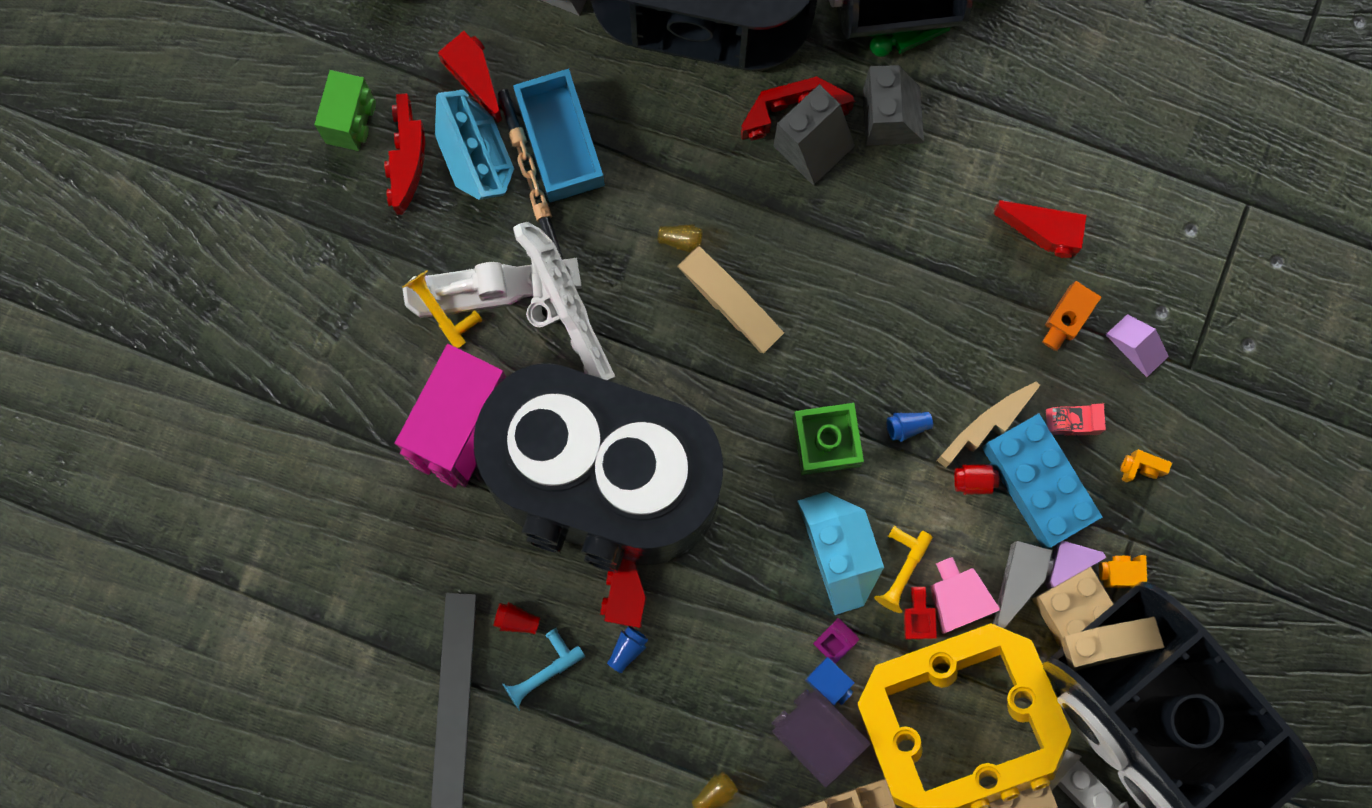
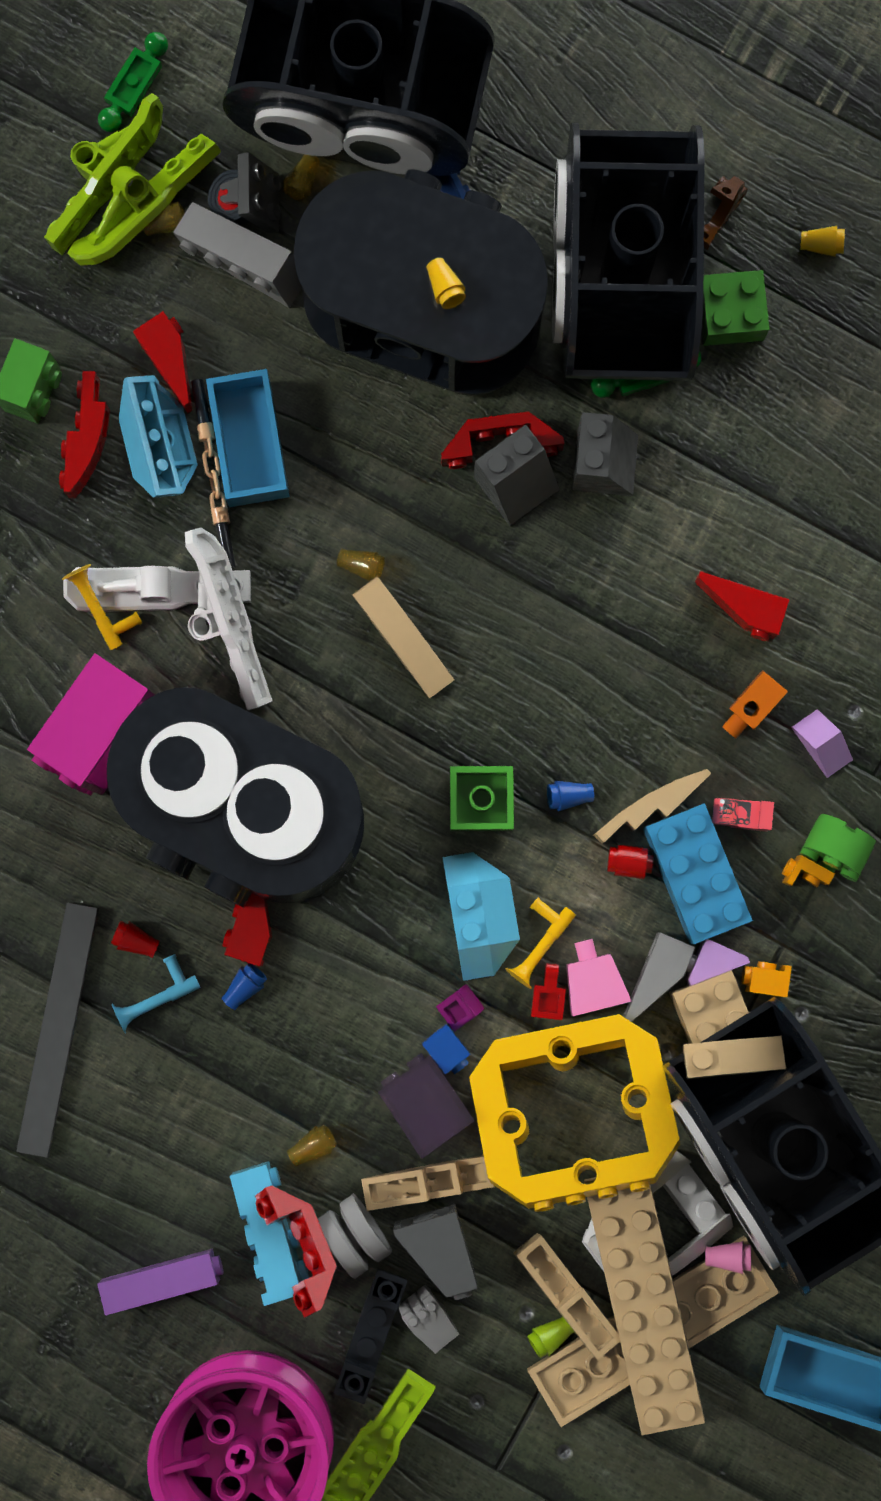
camera: 10 degrees right, 5 degrees up
none -> bright green brick [800,814,876,882]

